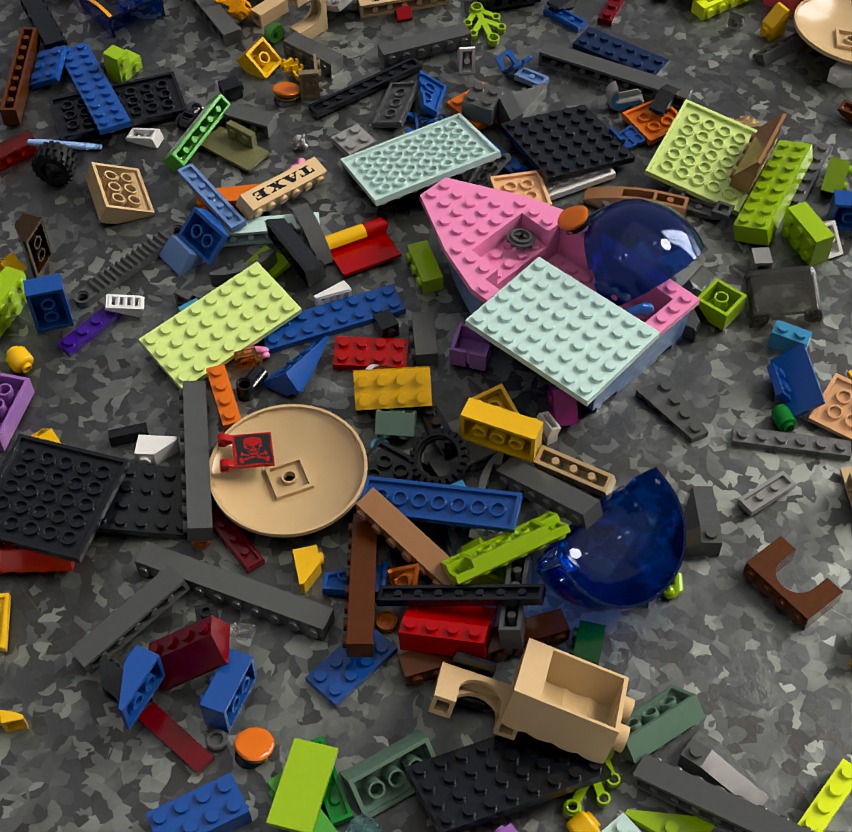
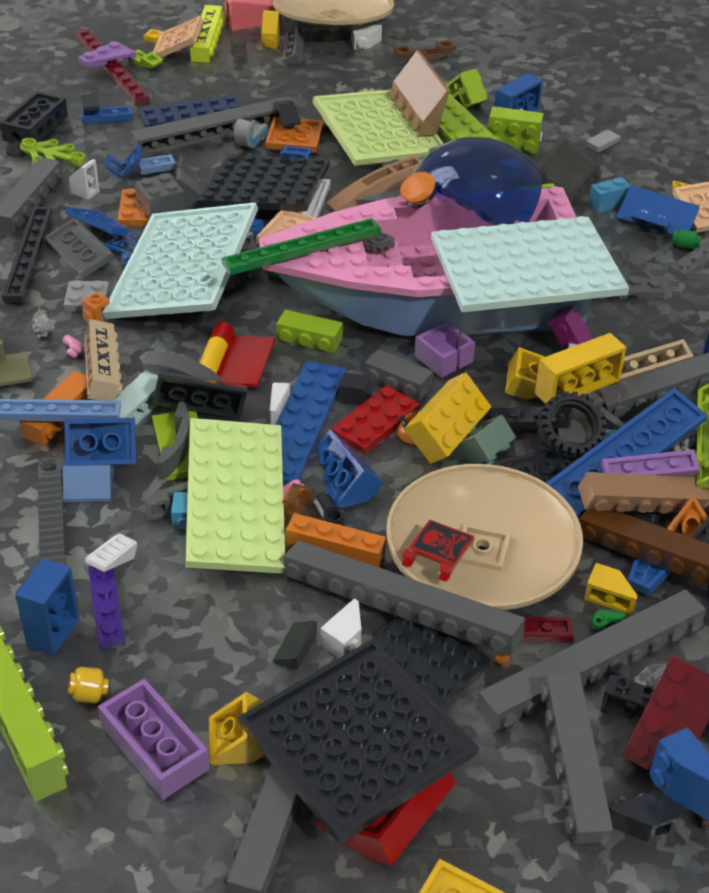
camera: 55 degrees left, 10 degrees down
blue arm [626,302,654,316] -> none
none -> orange bracket [82,292,110,323]
none -> green tile [221,218,381,275]
none -> green arm [590,609,625,630]
none -> medium lavender plate [601,450,700,476]

